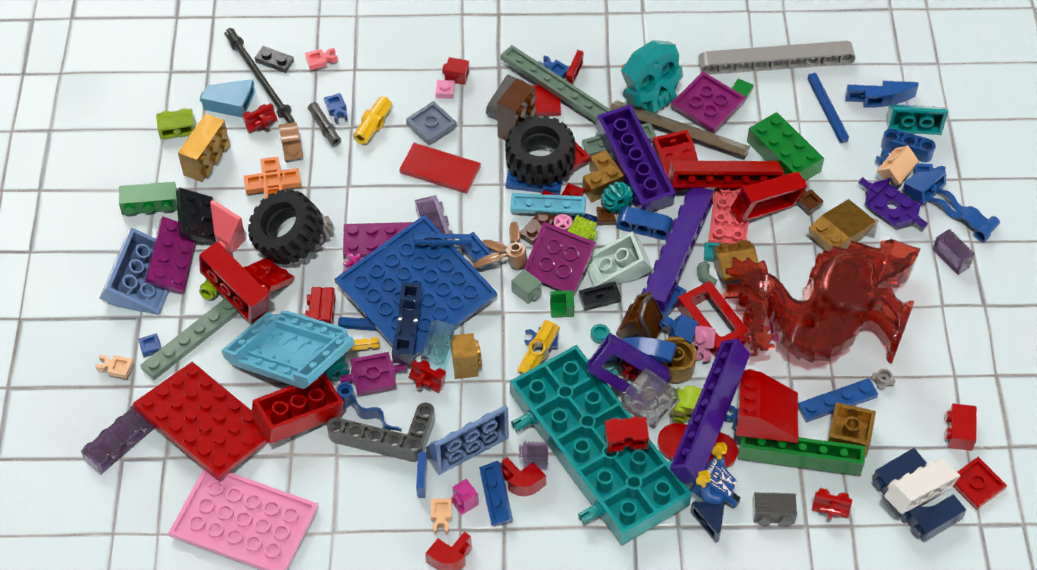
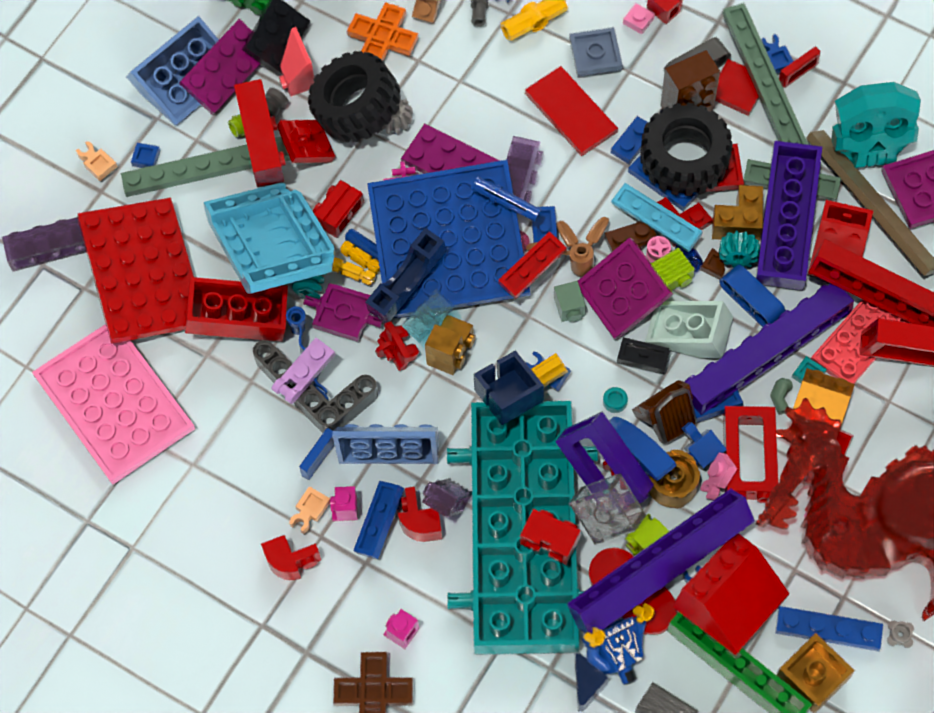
camera: 35 degrees right, 10 degrees up
green panel [550,290,575,318] -> none
none -> lavender plate [271,338,336,404]
none -> yellow axle [340,241,380,275]
none -> dark pink brick [383,609,419,649]
none -> dark blue piece [474,350,544,425]
none -> red plate [498,231,567,299]
none -> blue plate [611,116,648,165]

